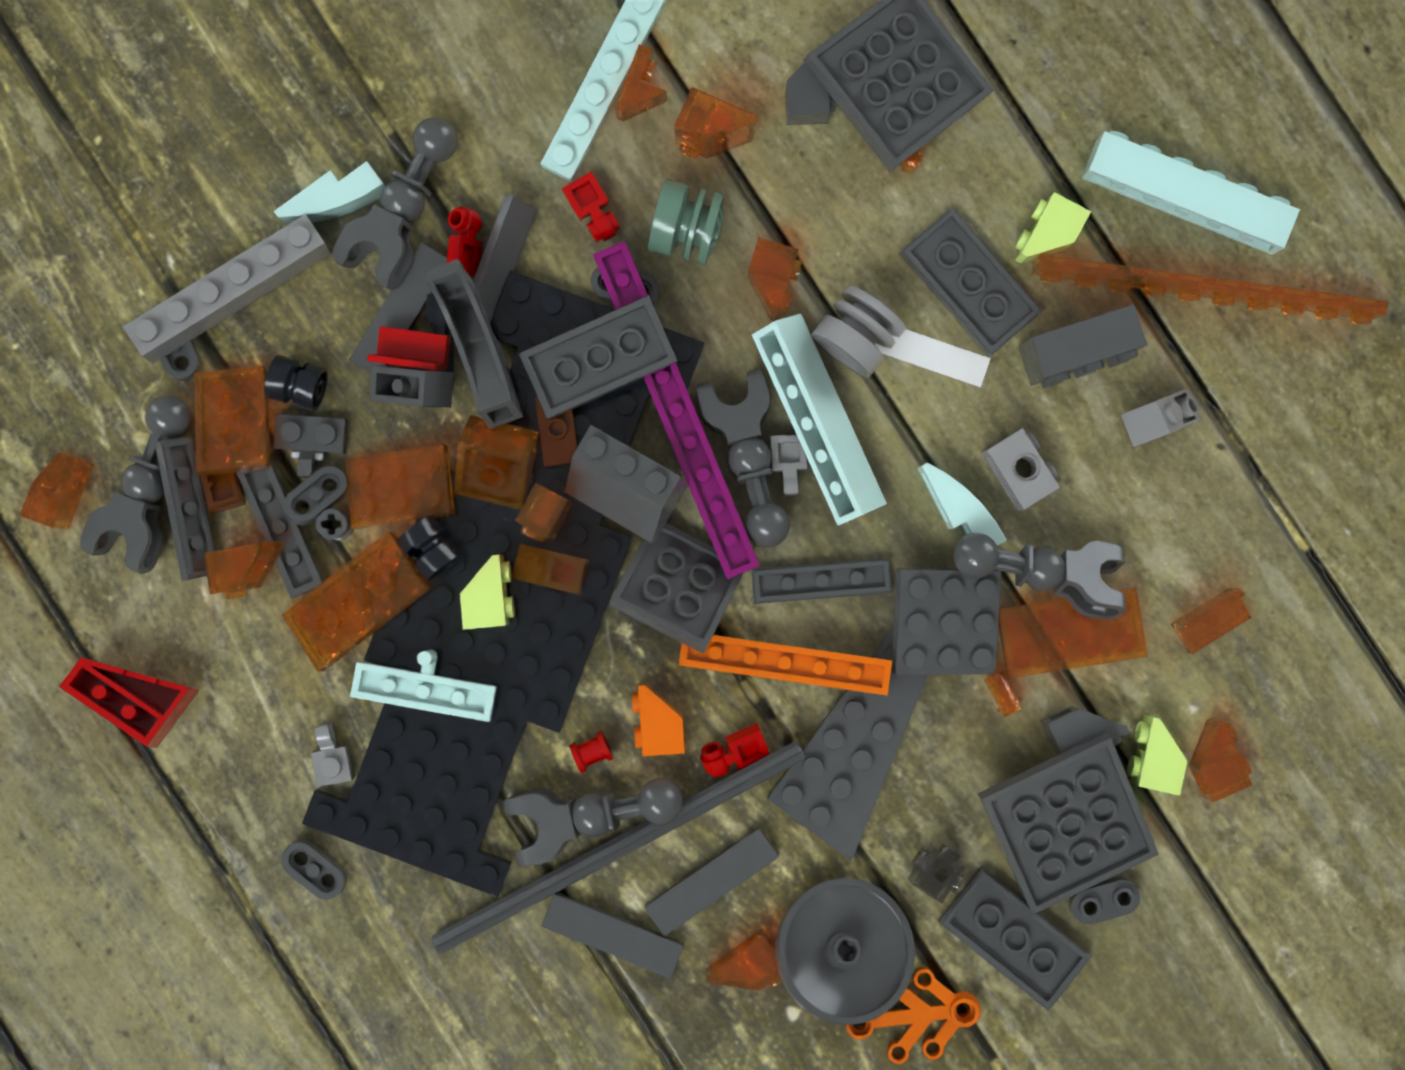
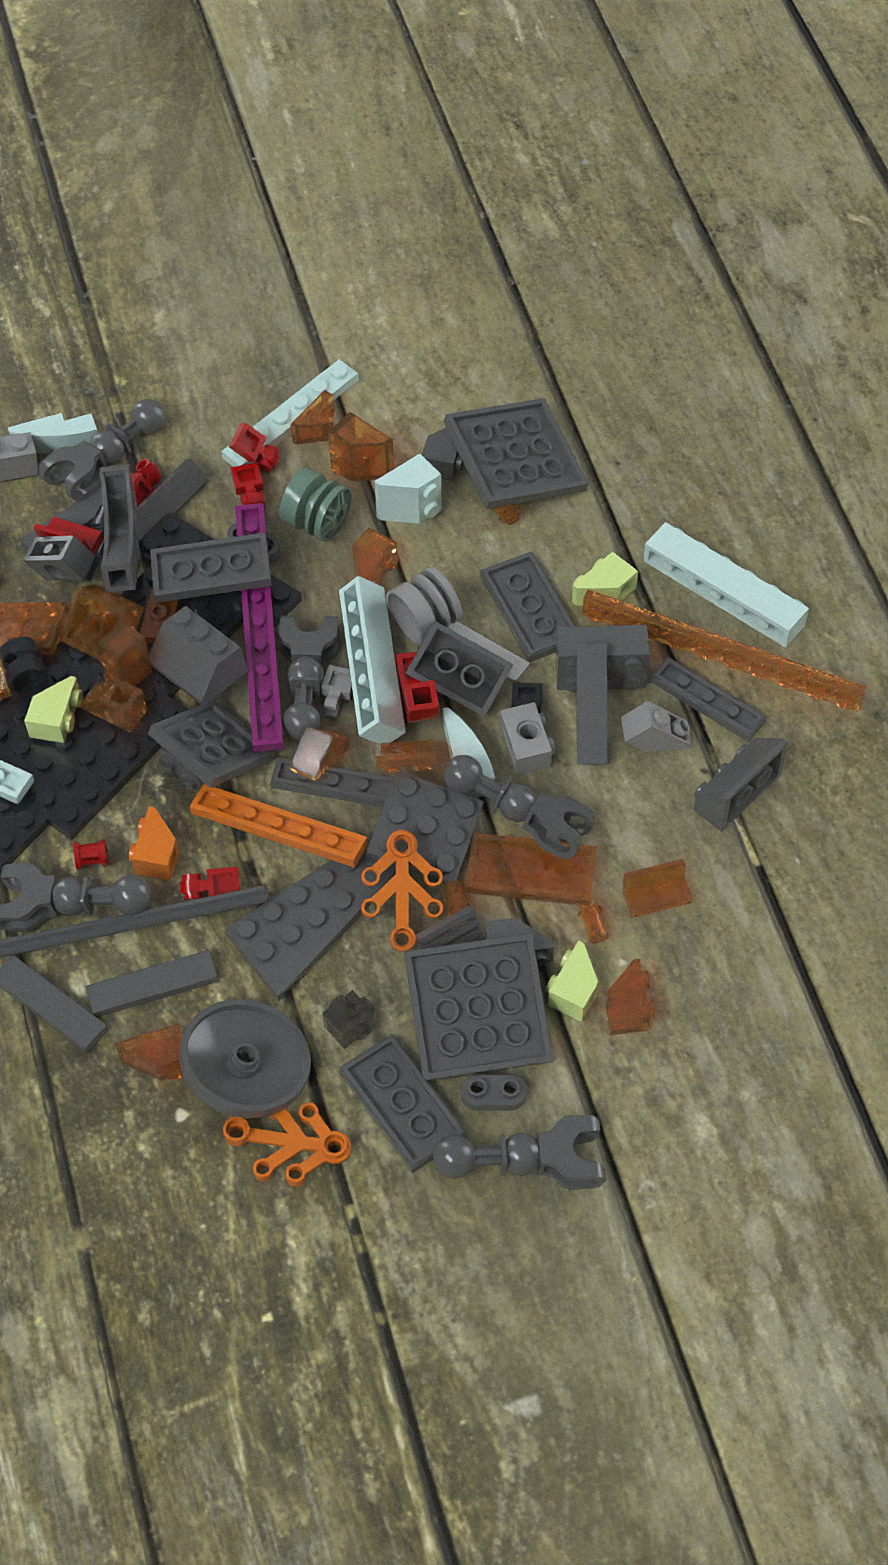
camera: 15 degrees right, 30 degrees down
none -> red plate [229,422,280,473]
none -> slope [290,727,349,781]
none -> orange plant [361,830,443,952]
none -> light aqua slope [375,454,442,524]
none -> clear orange plate [375,739,439,773]
none -> red arch [396,651,439,723]
none -> dark grey slope [406,620,513,717]
none -> dark grey tile [415,905,483,949]
none -> dark grey piece [433,1115,606,1190]
none -> black tile [511,682,542,713]
none -> dark grey tile [576,643,608,764]
none -> clear orange pin [578,901,609,944]
none -> dark grey tile [650,657,766,742]
none -> dark grey slope [694,738,788,832]

